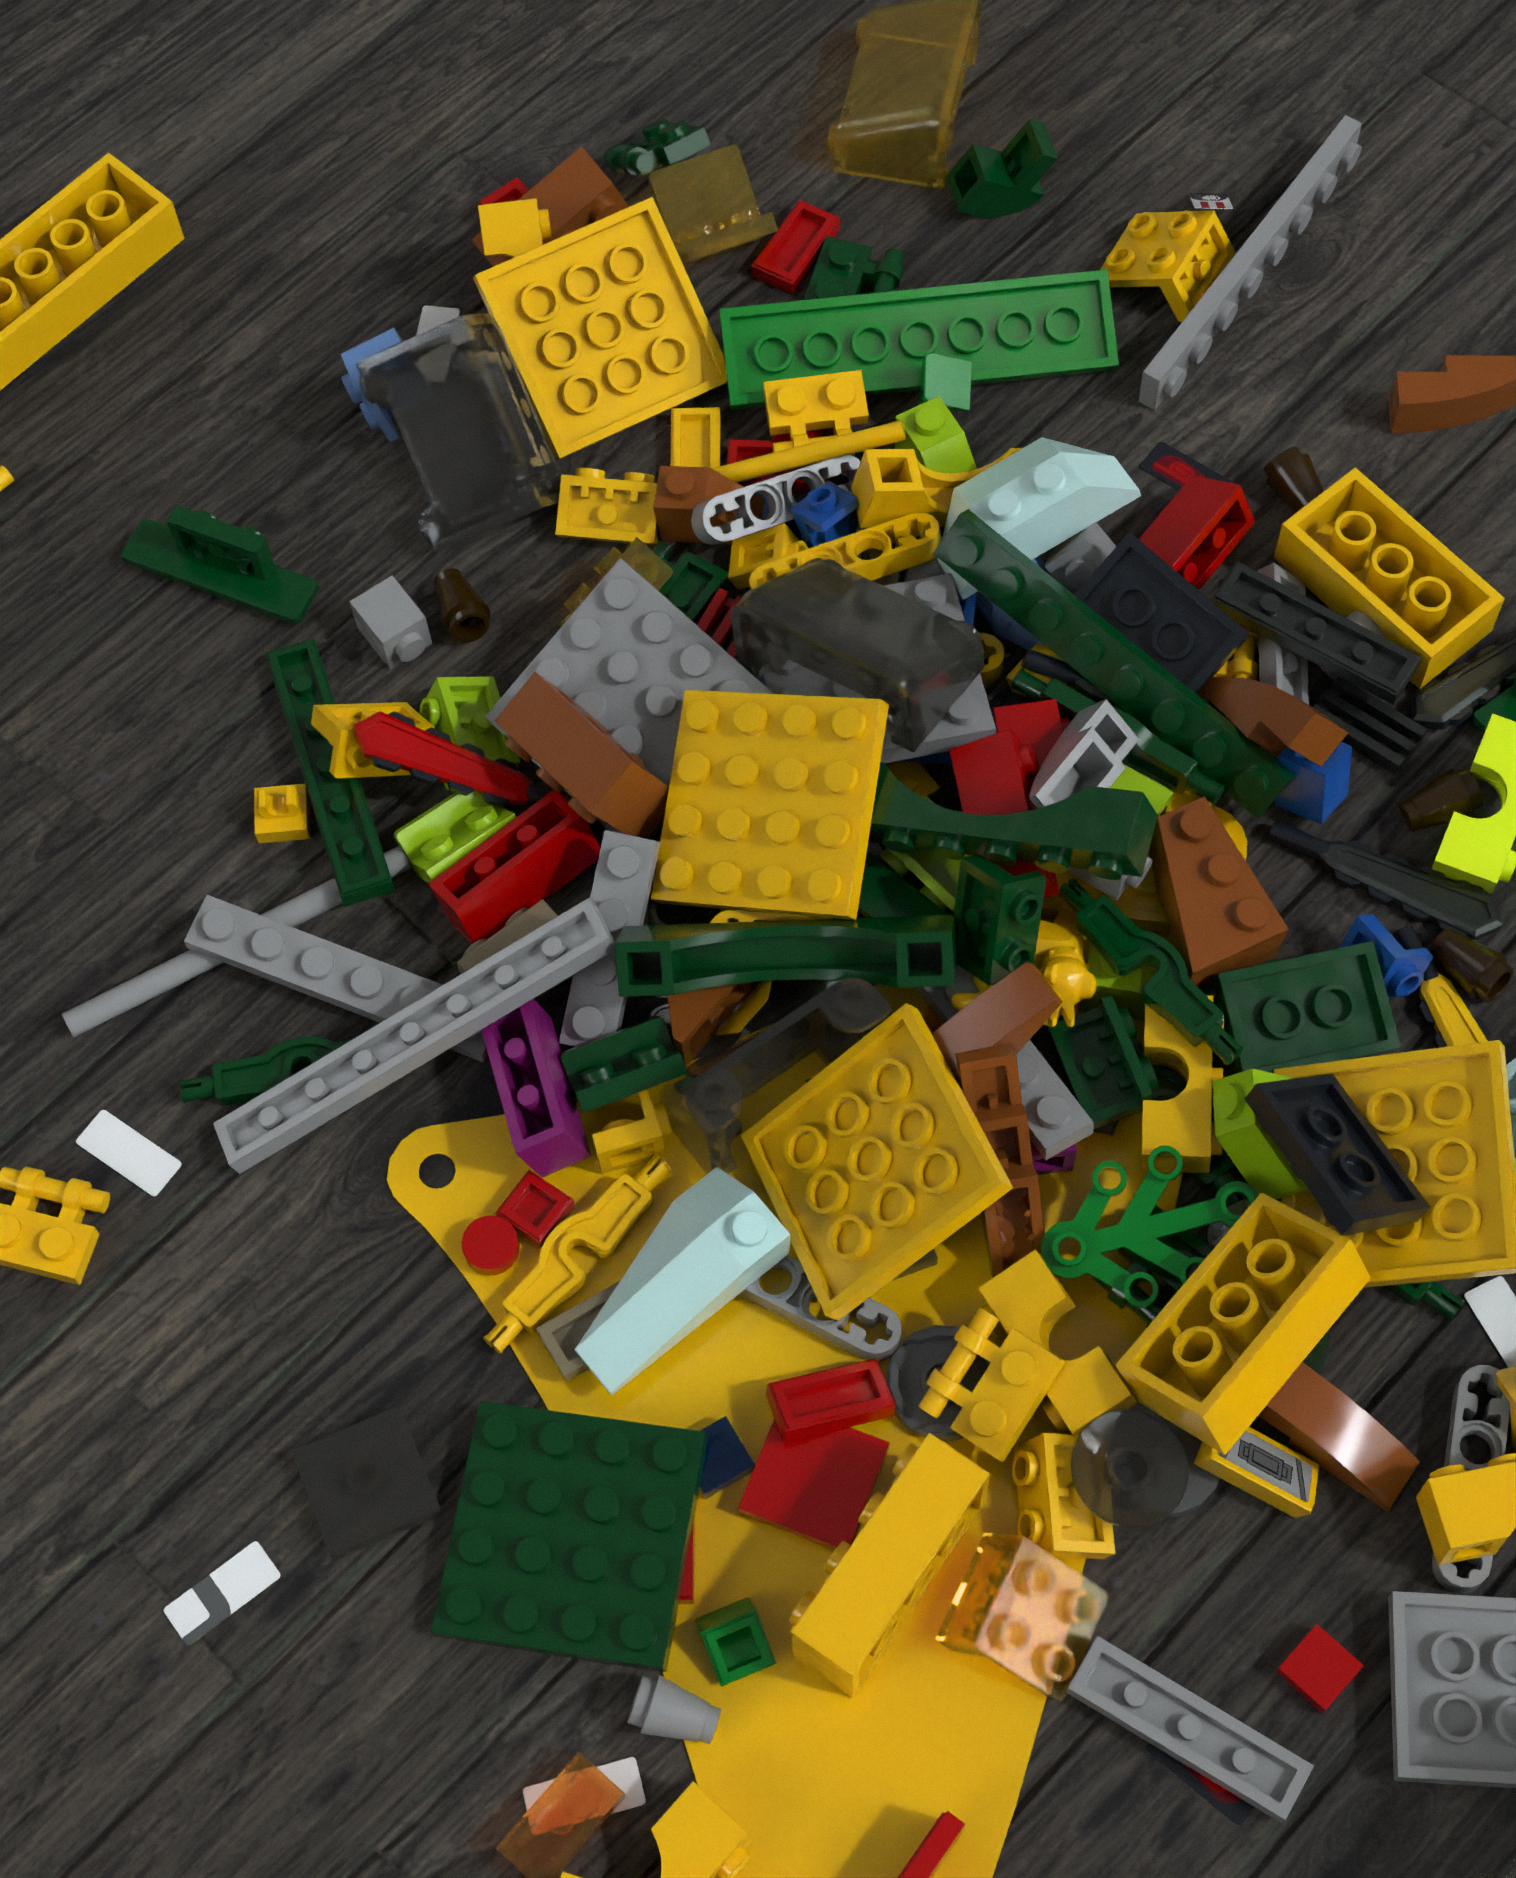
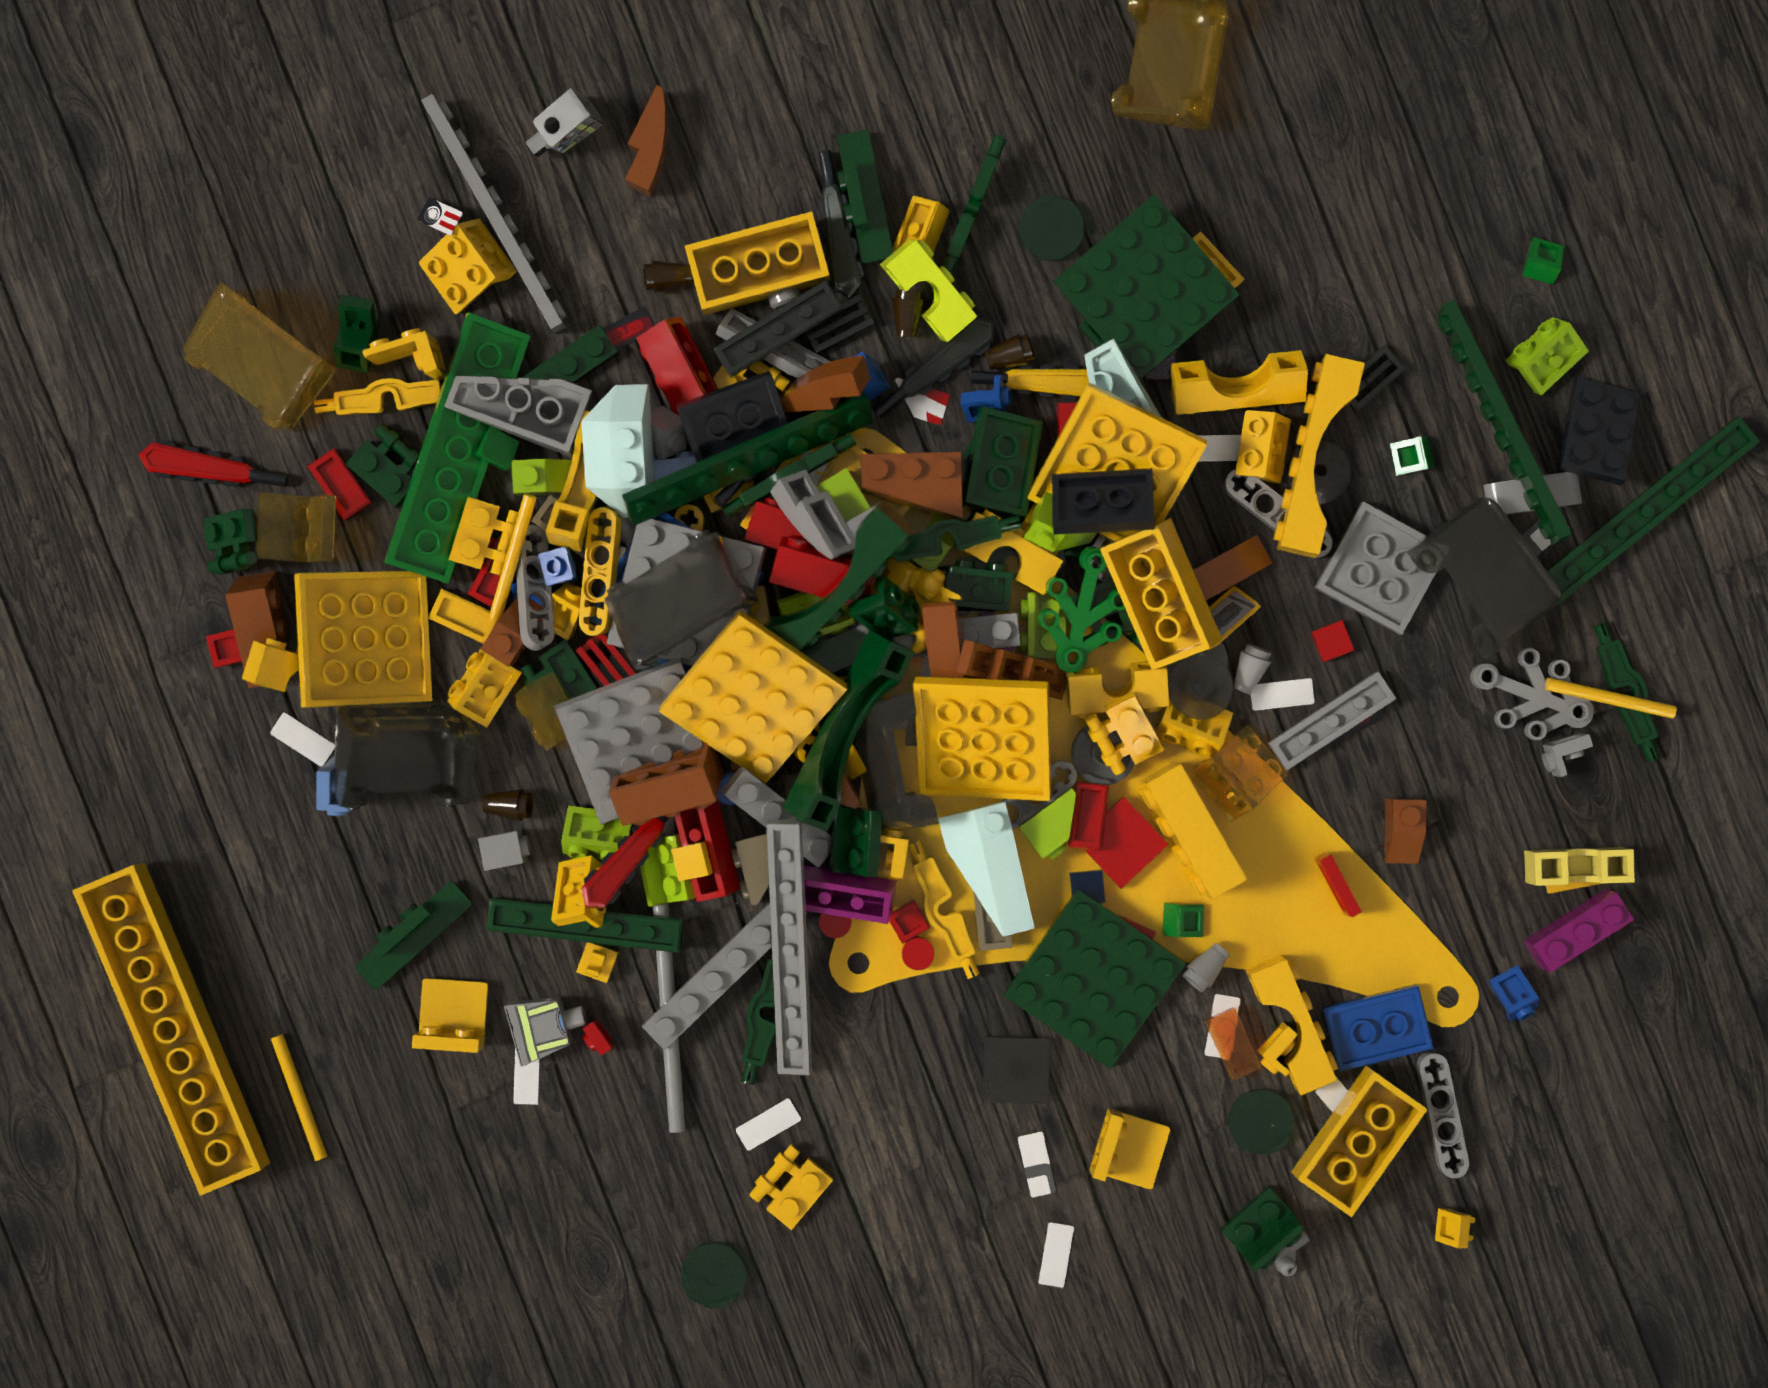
camera: 70 degrees left, 25 degrees up
none -> red sword [138,440,289,488]
none -> yellow piece [314,378,442,416]
none -> yellow bracket [362,328,447,381]
none -> yellow bracket [412,978,488,1053]
none -> light grey wedge [444,376,592,458]
none -> light grey torso [504,997,587,1067]
none -> white sticker [513,1048,539,1105]
none -> dark green plate [522,325,619,384]
none -> light grey torso [526,88,605,157]
none -> red plate [582,1017,615,1056]
none -> yellow tile [671,841,713,881]
none -> red tile [819,913,852,938]
none -> white sticker [895,378,950,425]
none -> lime slope [1018,788,1076,859]
none -> lime bracket [1020,592,1066,658]
none -> white sticker [1039,1222,1074,1288]
none -> yellow bracket [1089,1108,1170,1189]
none -> light grey cone [1233,643,1271,694]
none -> white sticker [1251,678,1315,711]

